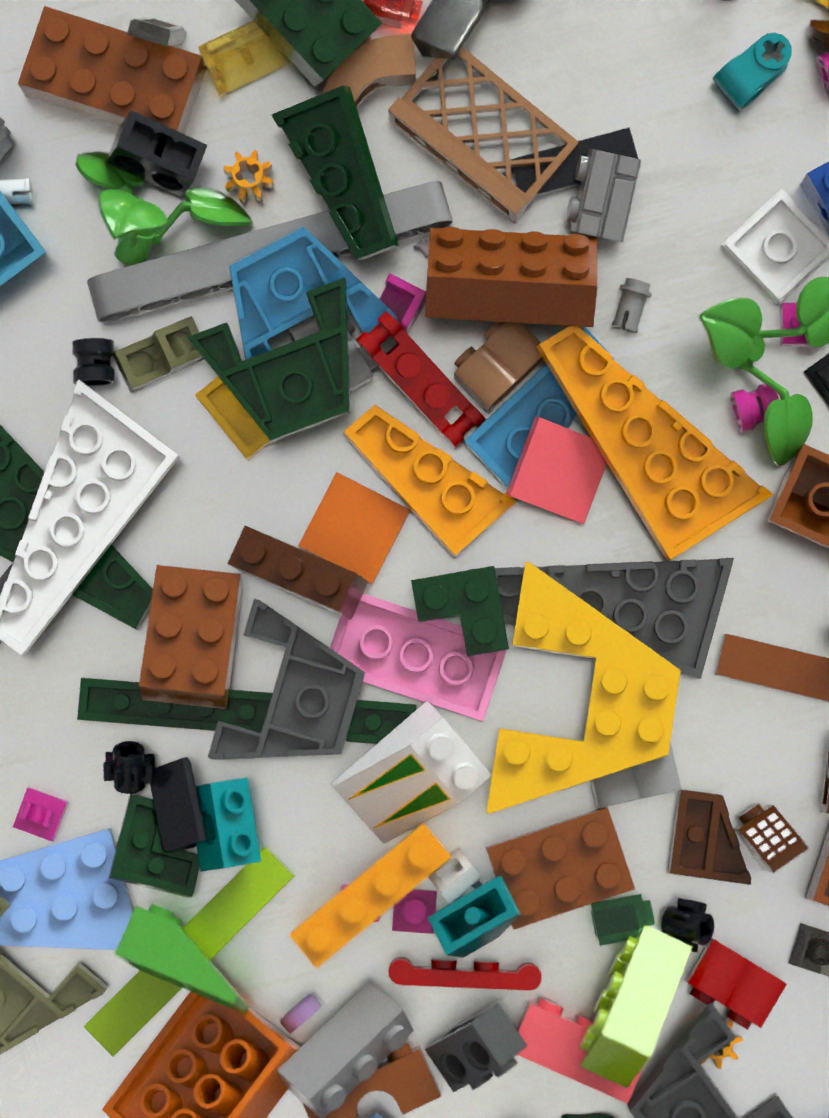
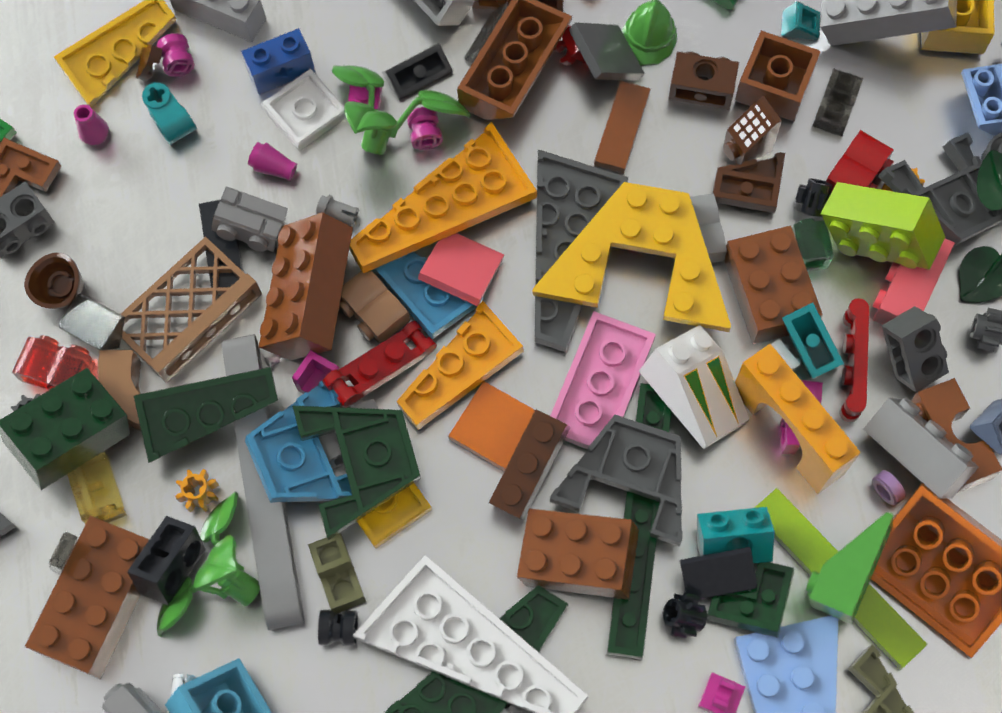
camera: 85 degrees left, 15 degrees down
dark green plate [411,566,509,657] -> none
none -> dark pink cone [248,142,298,181]

